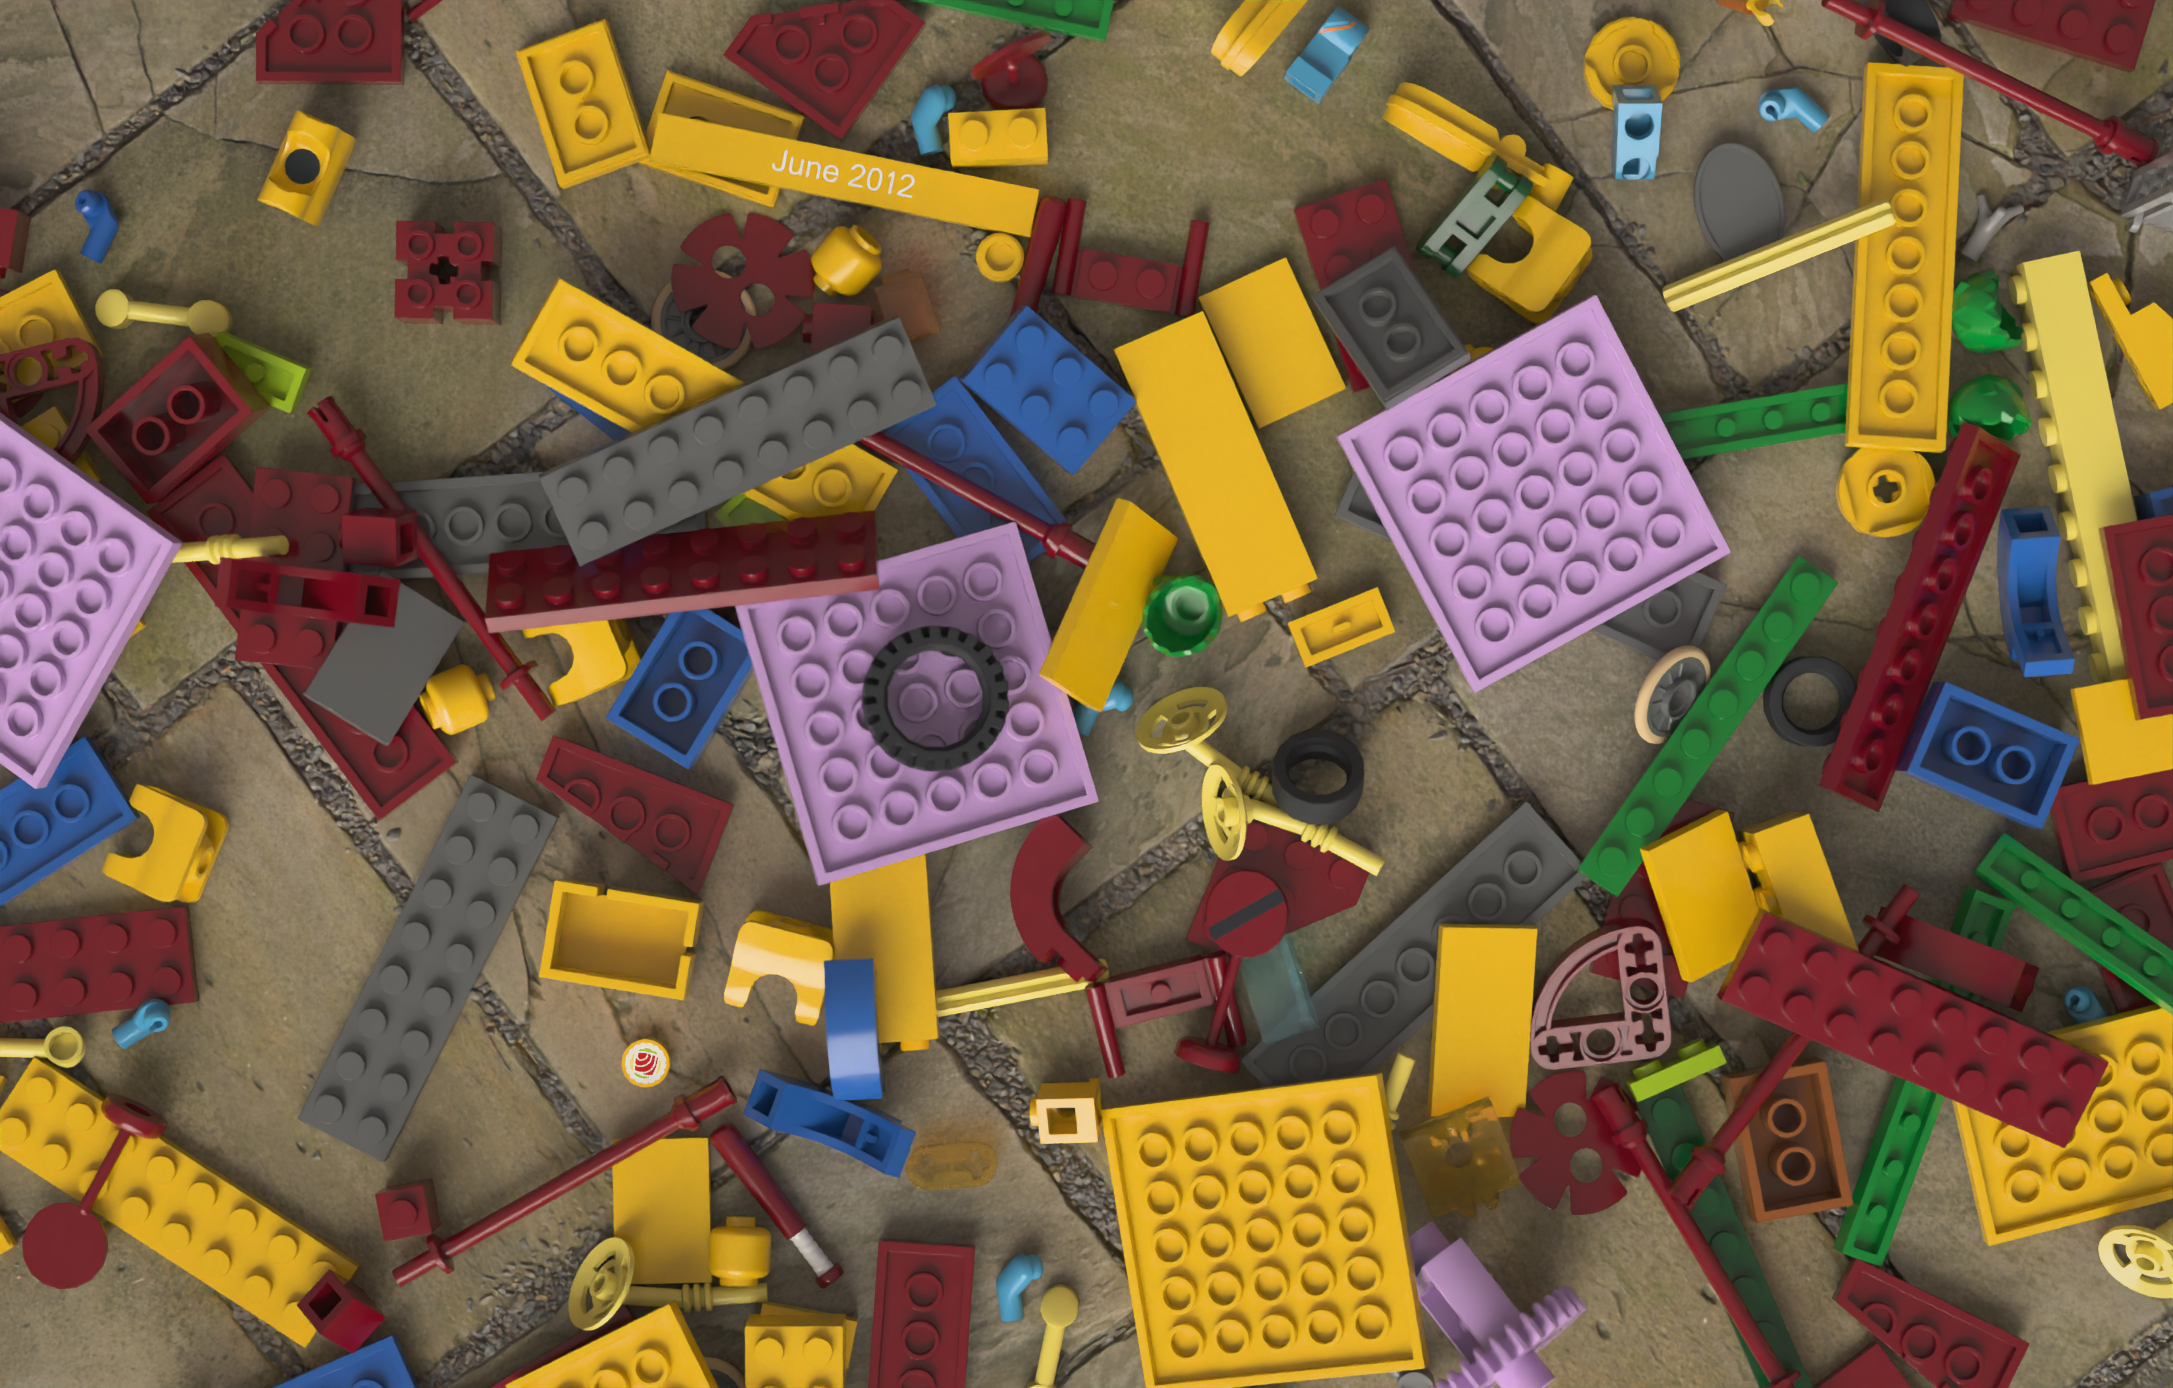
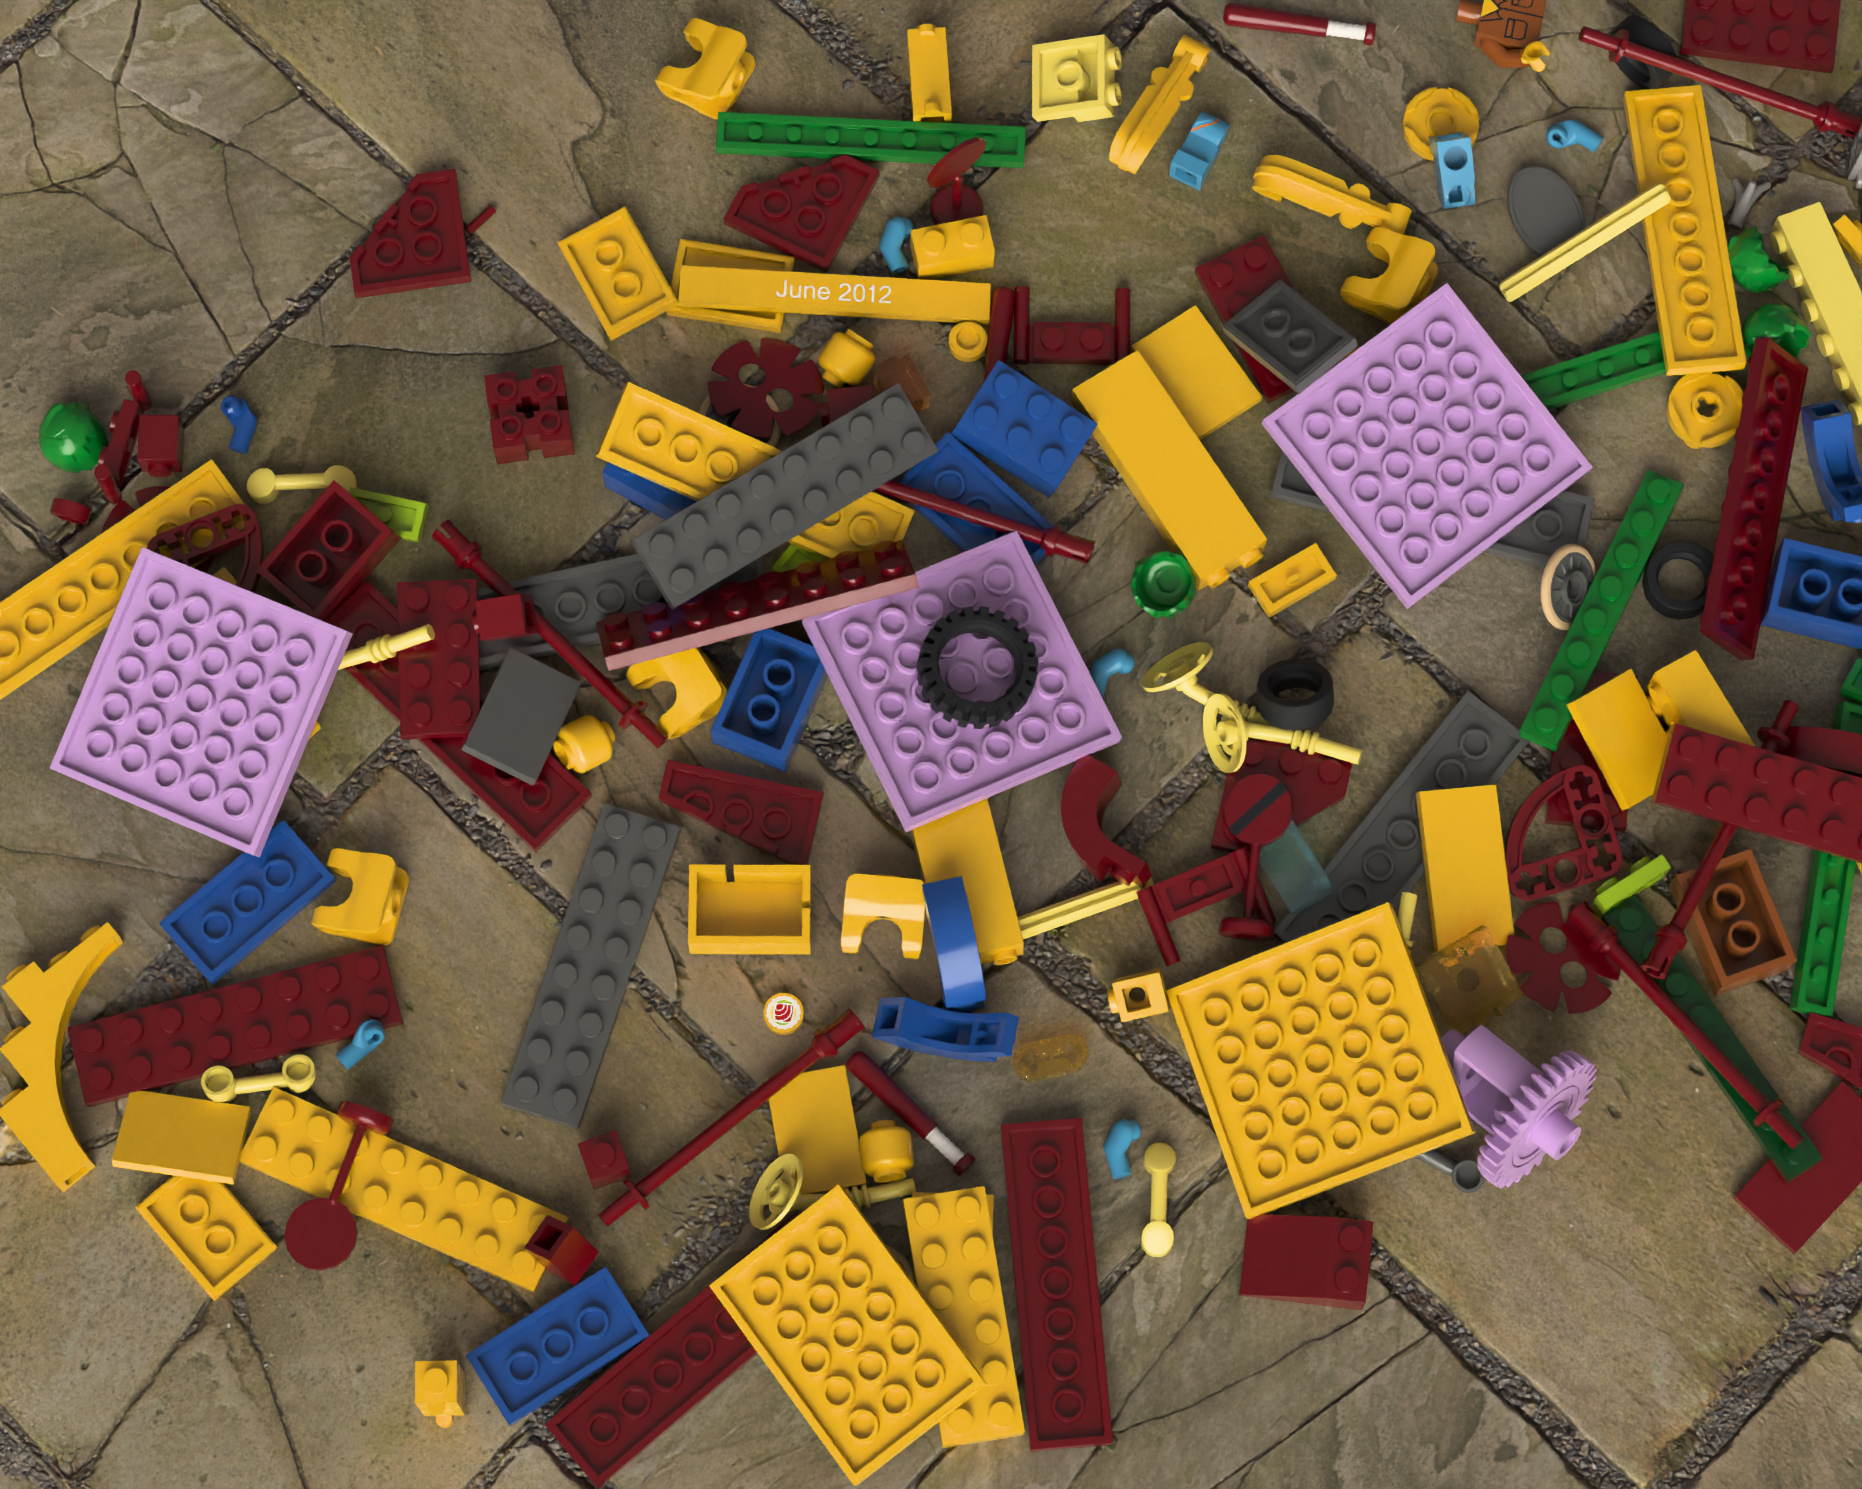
camera: 10 degrees left, 15 degrees down
dark red arch [215,557,401,628] -> none
yellow piece [257,110,356,227] -> none
yellow tile [1039,498,1178,712] -> none
plate [1416,153,1534,278] -> none

